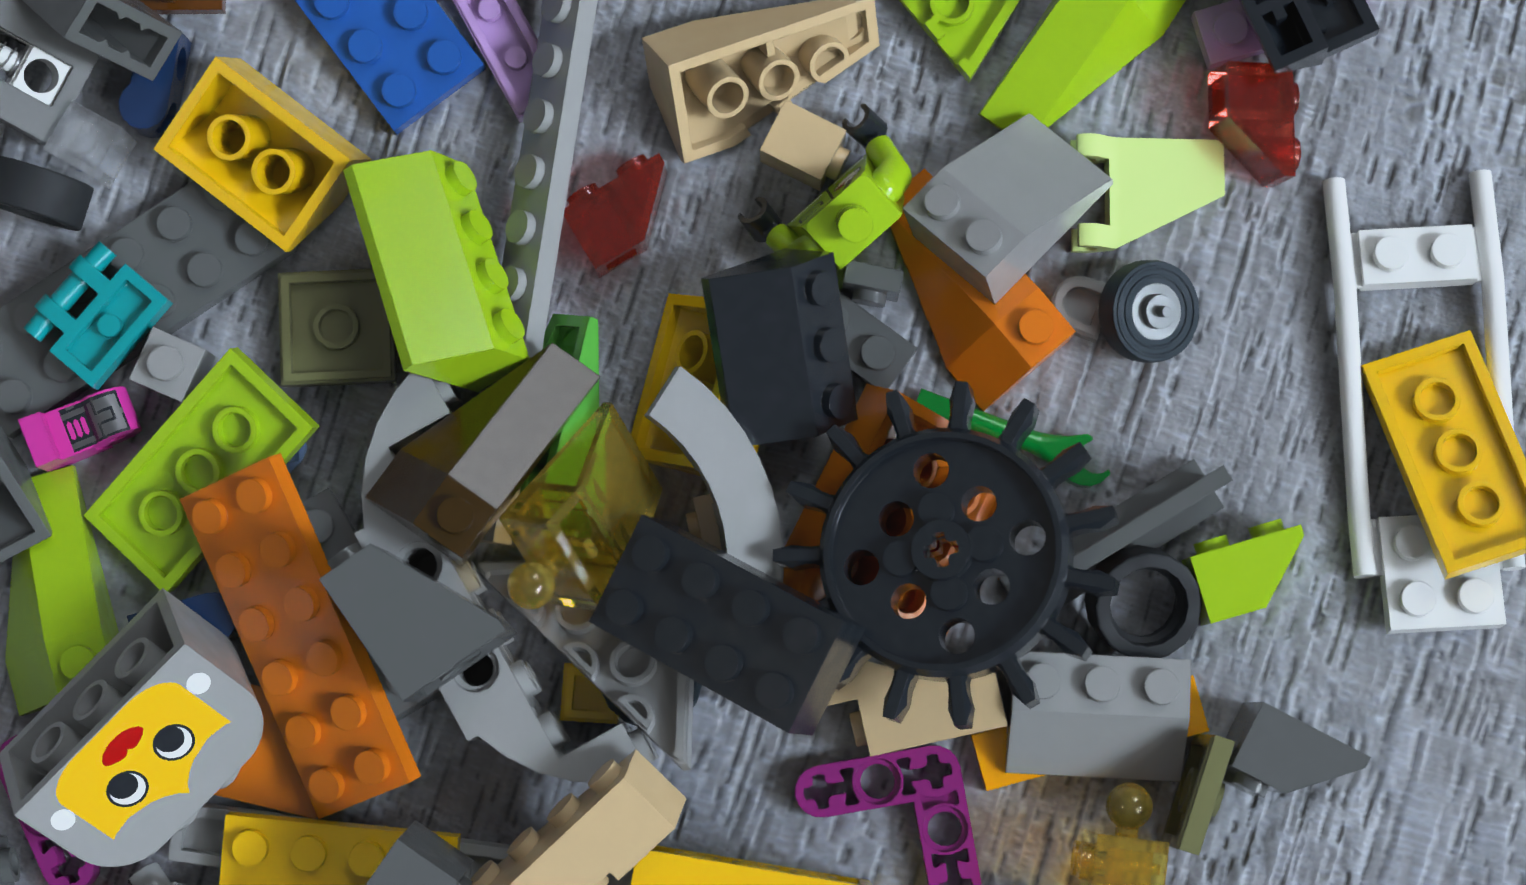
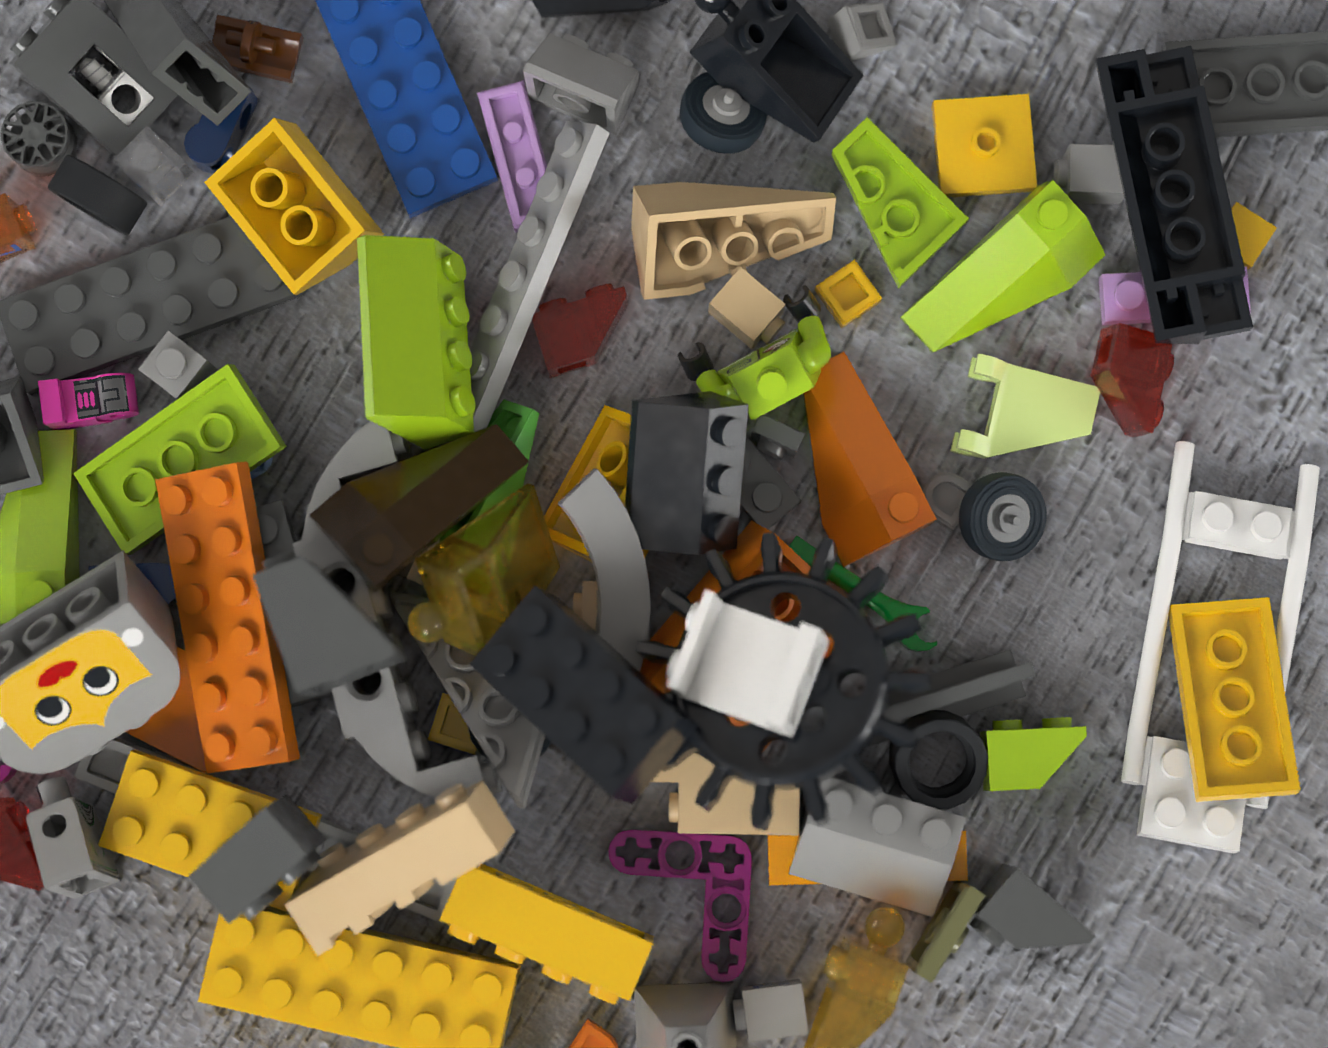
camera: 10 degrees right, 0 degrees up
teal plate [23,241,173,390] -> none
olive plate [278,268,398,388] -> none
light grey slope [903,113,1113,304] -> none
none -> white panel [666,589,830,738]
none -> yellow tile [814,259,883,329]

